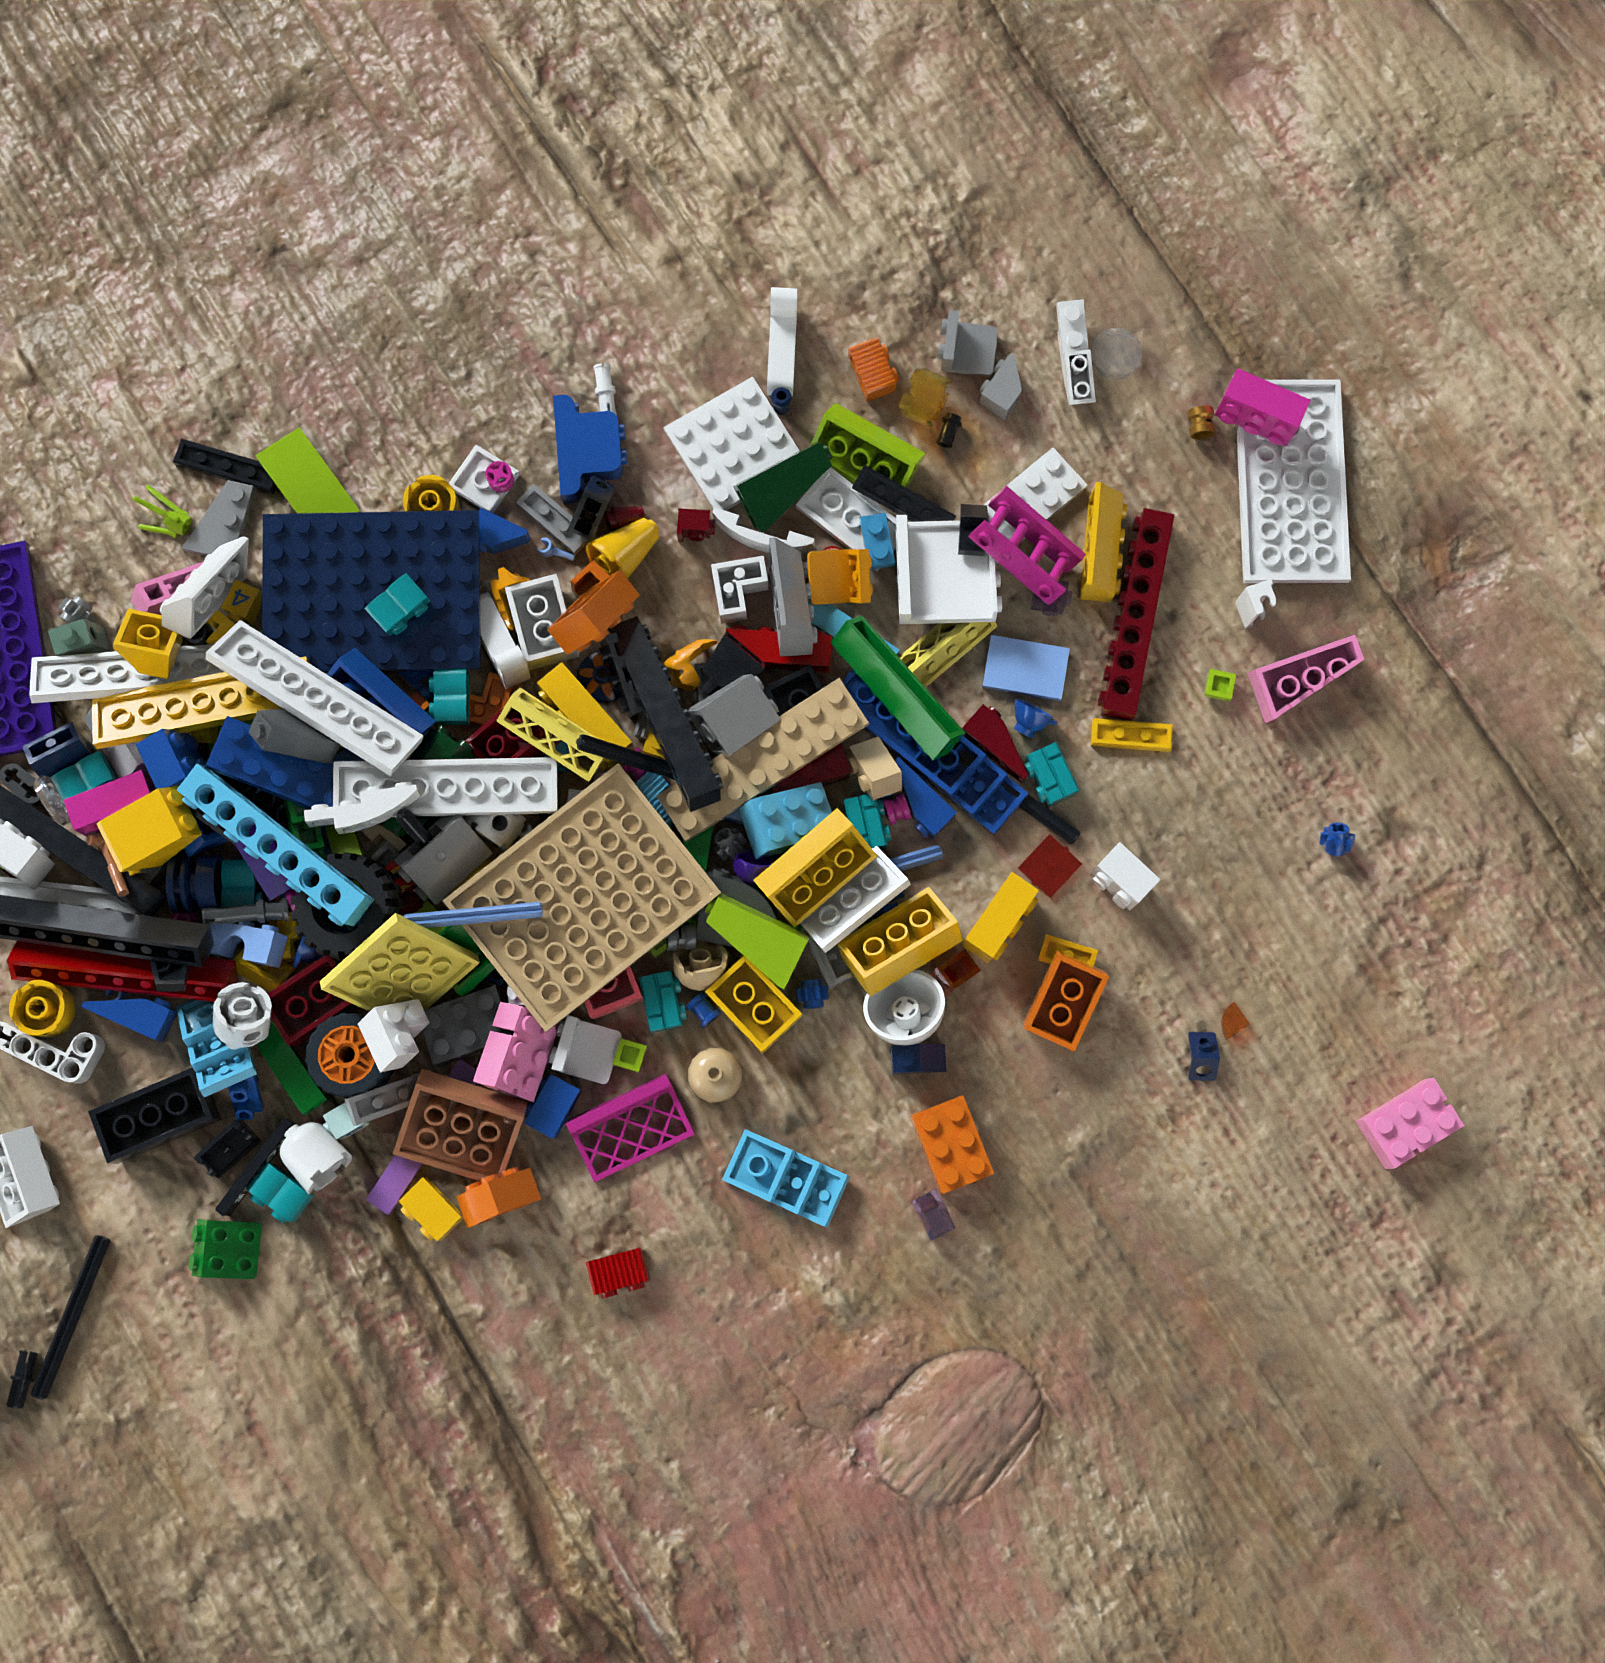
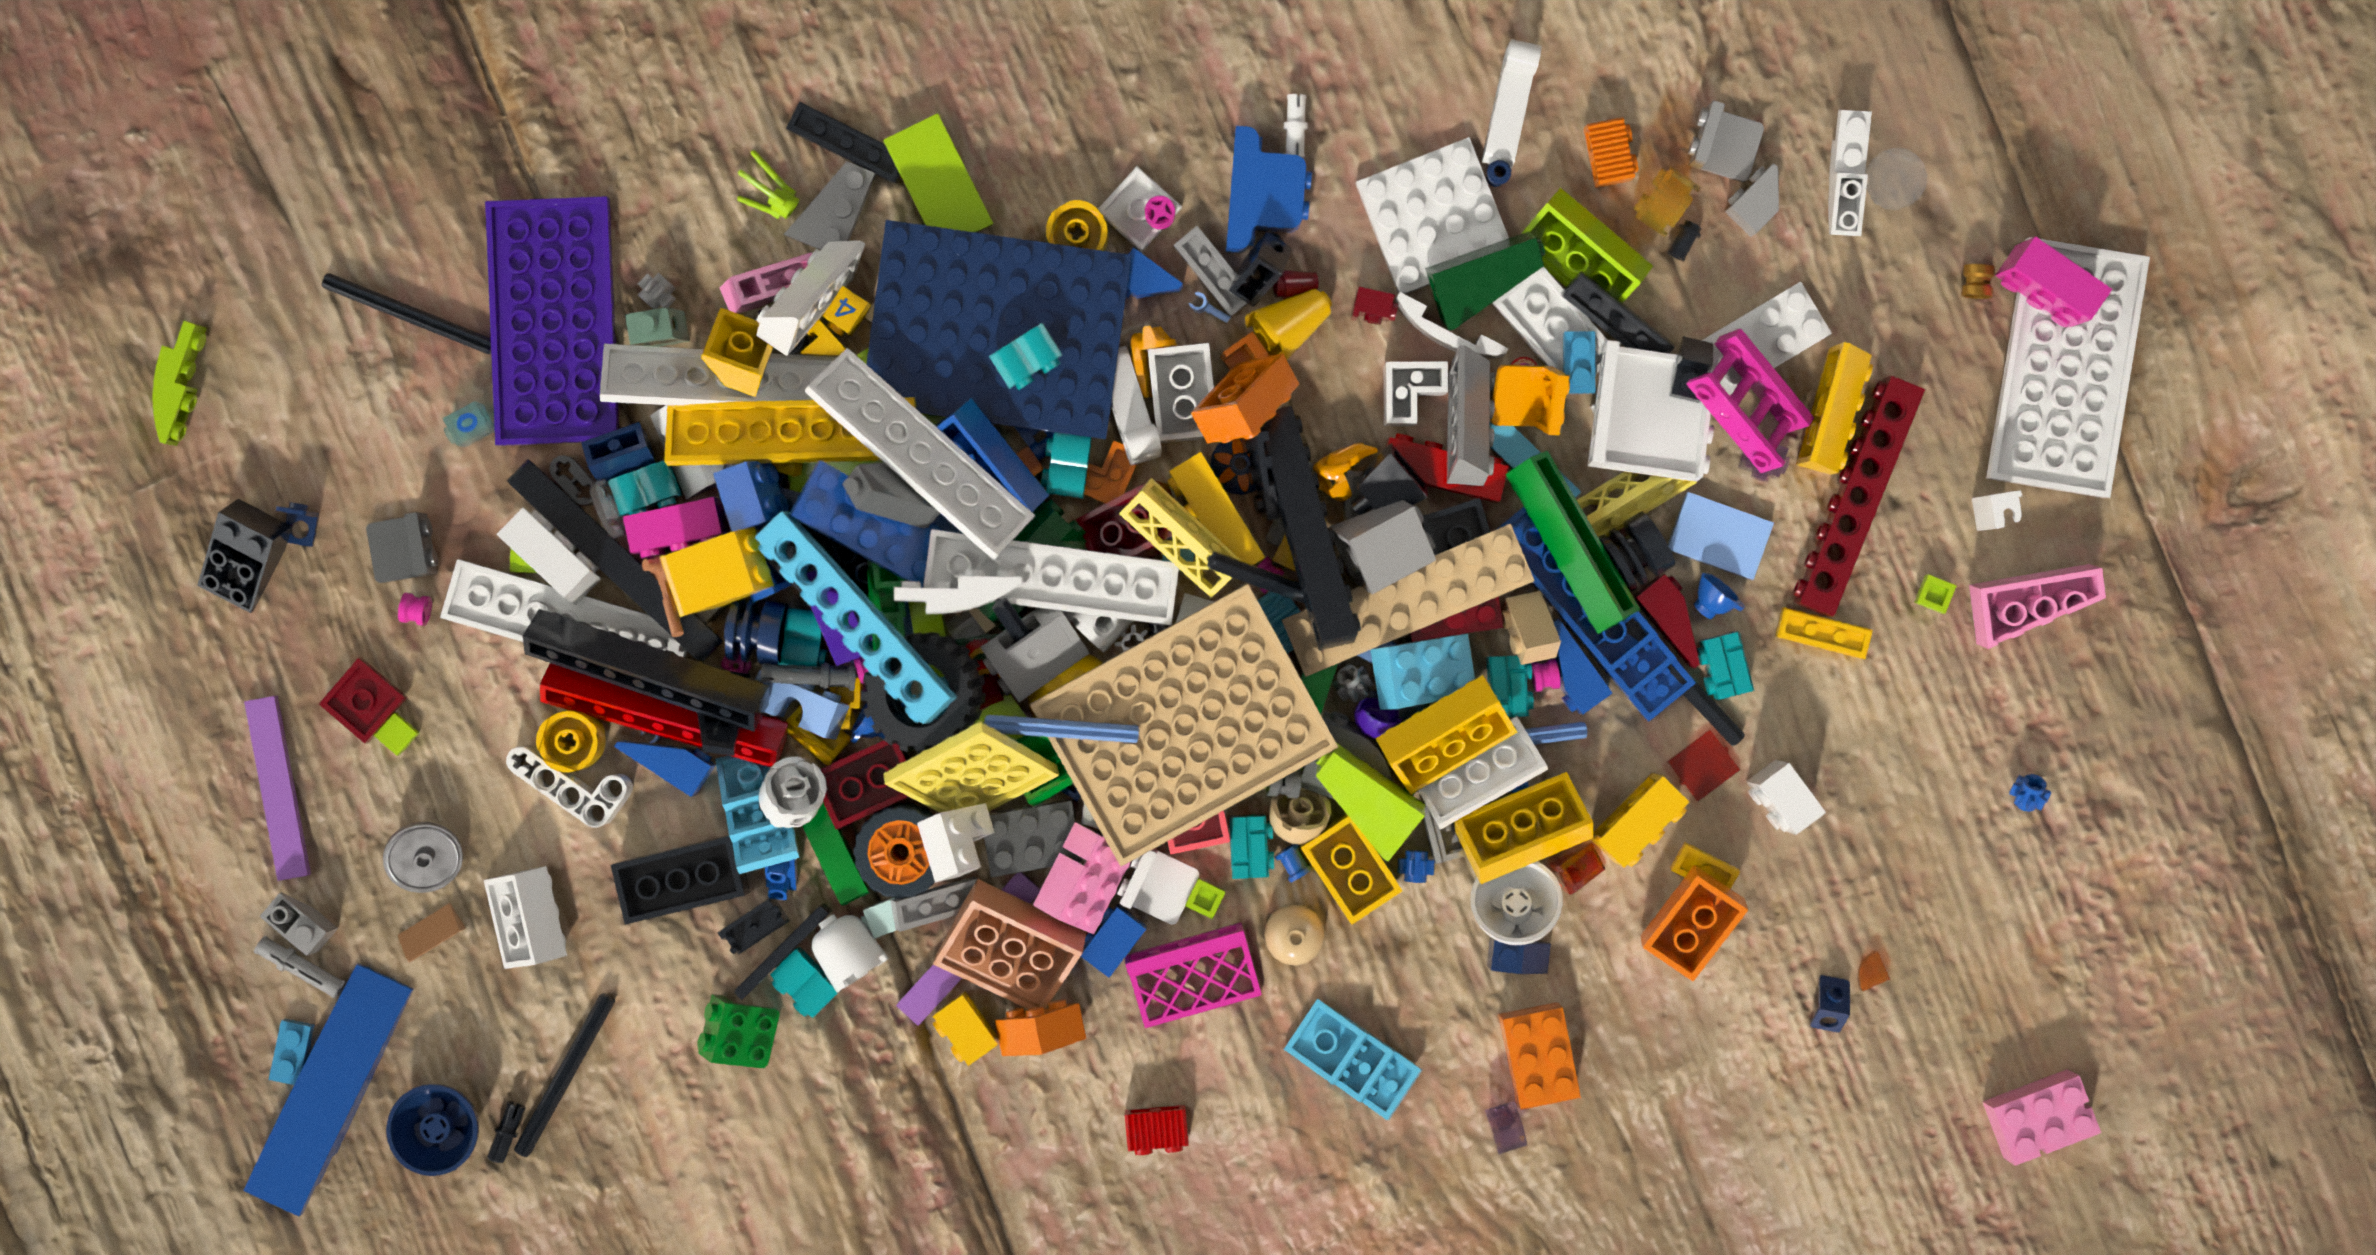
camera: 10 degrees right, 10 degrees up
none -> black wheel [1598,511,1675,592]

